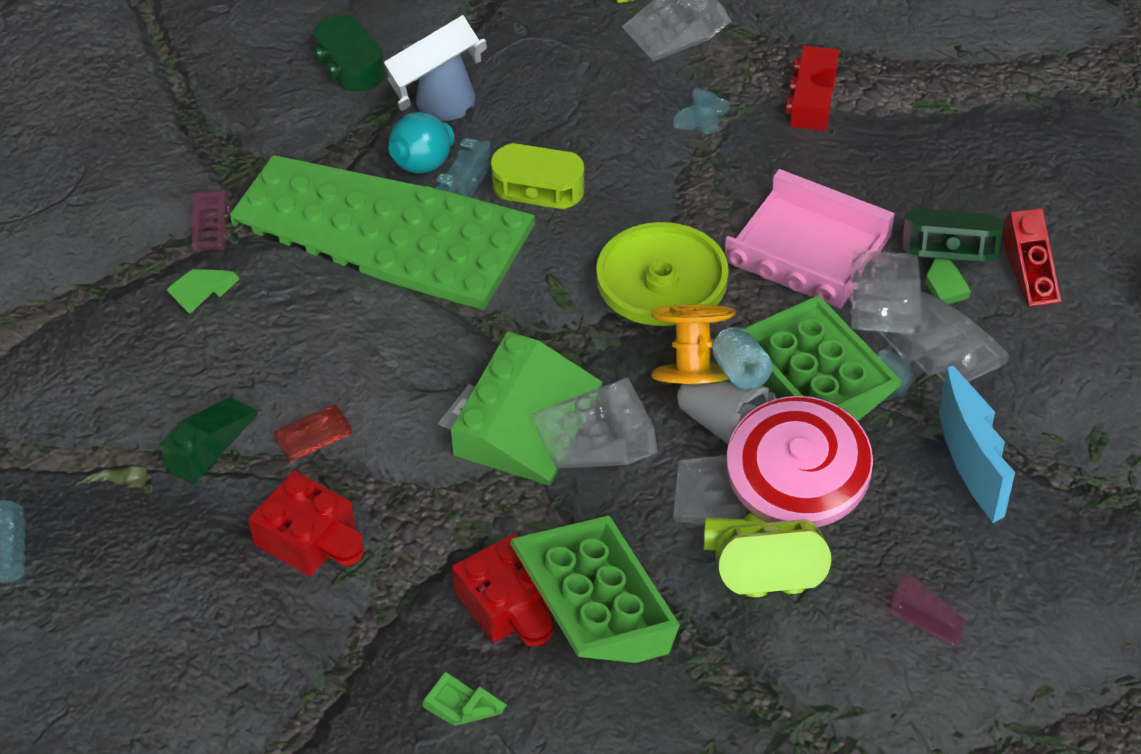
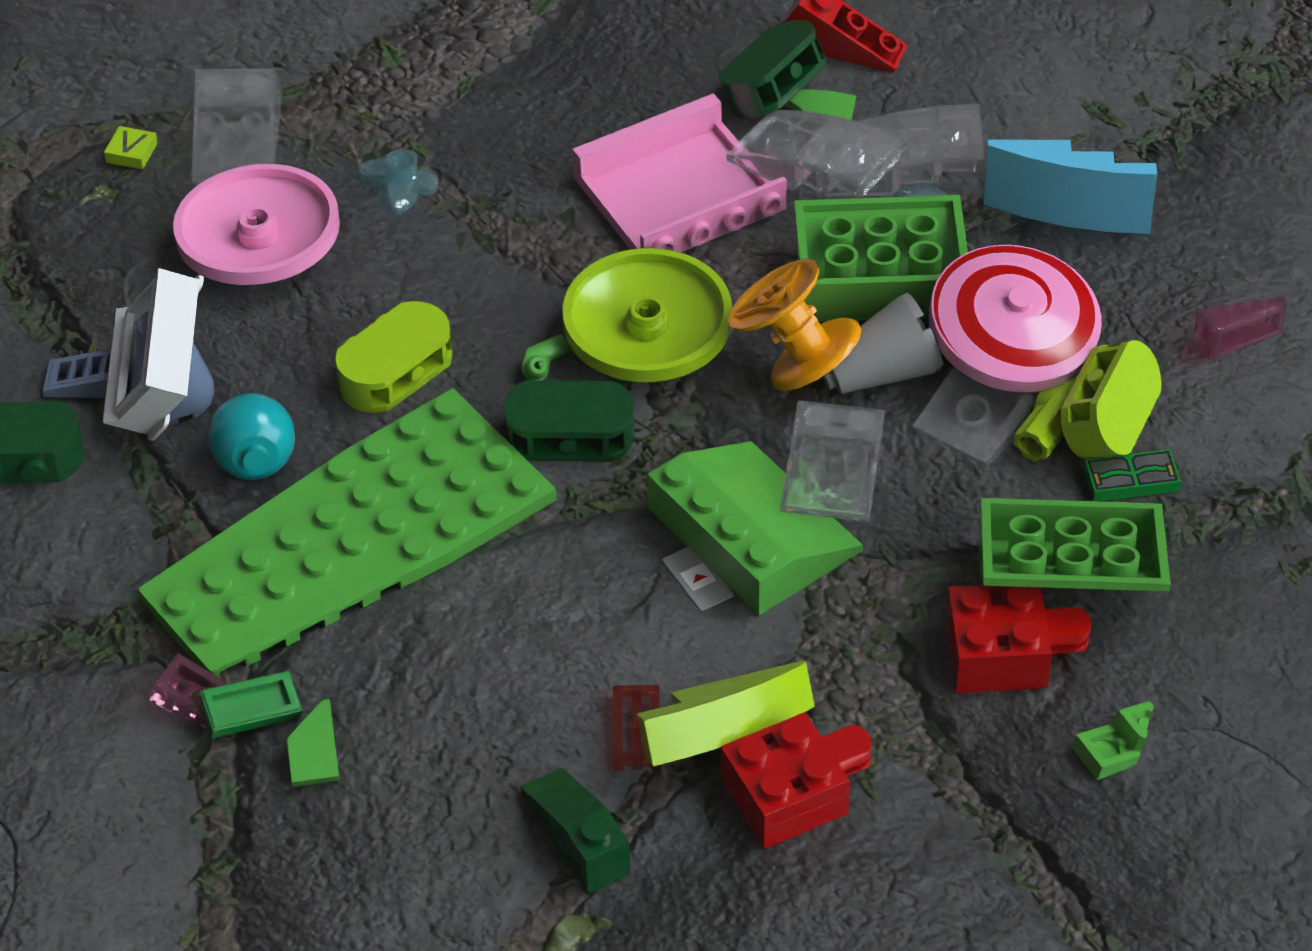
camera: 60 degrees left, 0 degrees up
clear light blue hinge [435,138,491,198] -> none
clear light blue piece [712,327,772,389] -> none
red arch [786,46,839,131] -> none
none -> bright pink dish [173,164,340,285]
none -> green tile [198,671,302,739]
none -> dark green brick [503,380,635,462]
none -> bright green arm [521,334,569,380]
none -> lime slope [636,660,815,766]
none -> tile [1084,449,1181,502]

